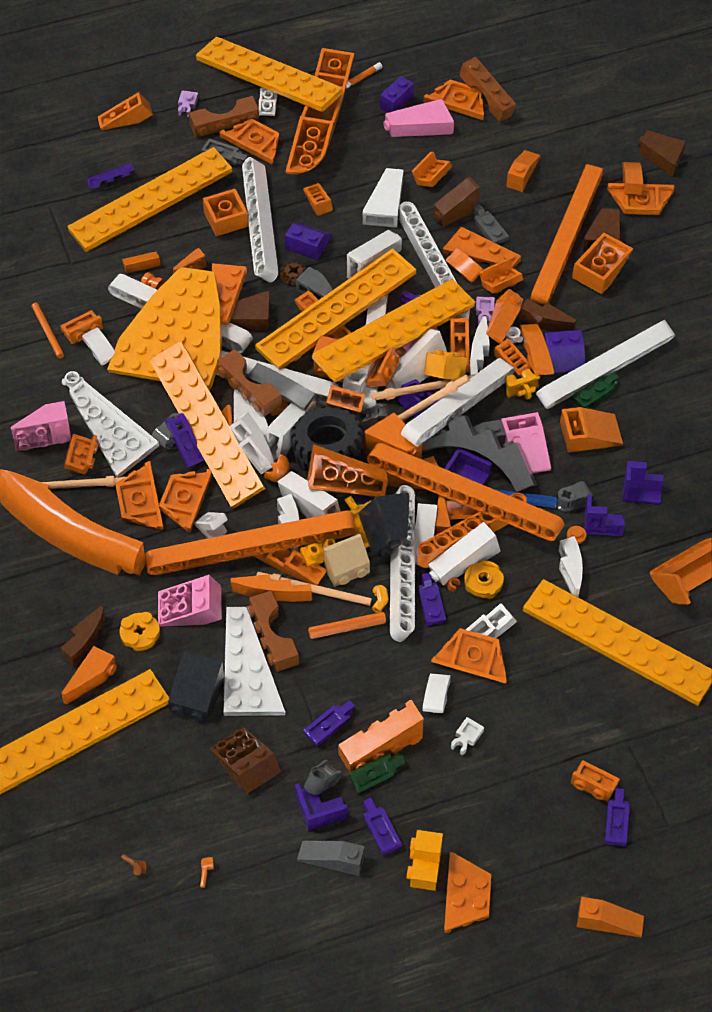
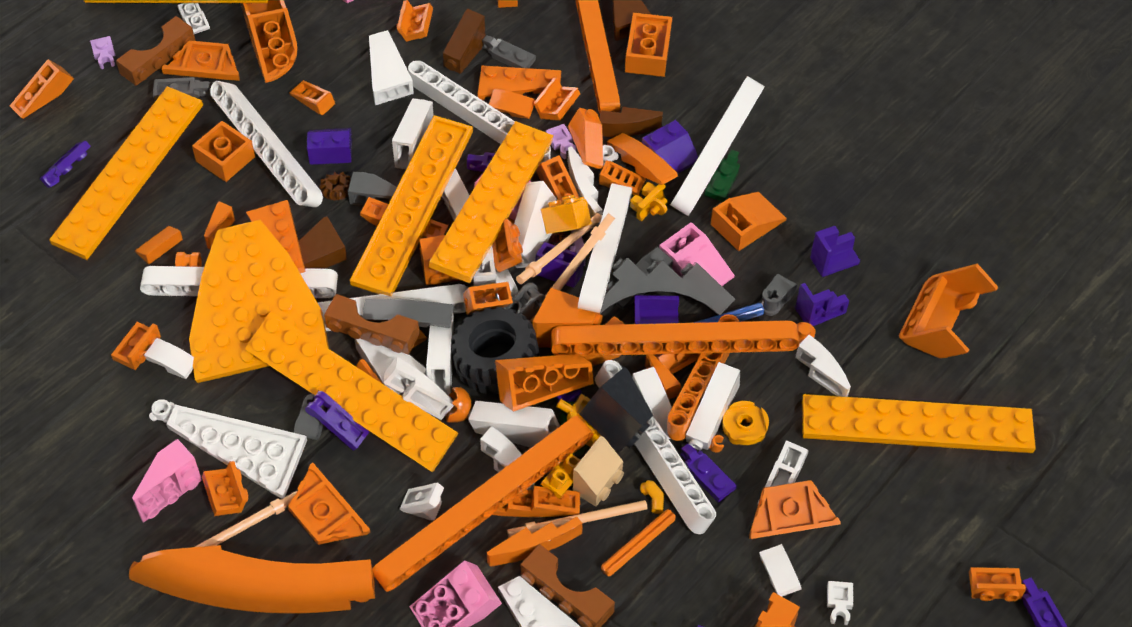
camera: 30 degrees left, 0 degrees up
orange bar [32,303,64,359] -> none
orange wing [159,469,213,532] -> none

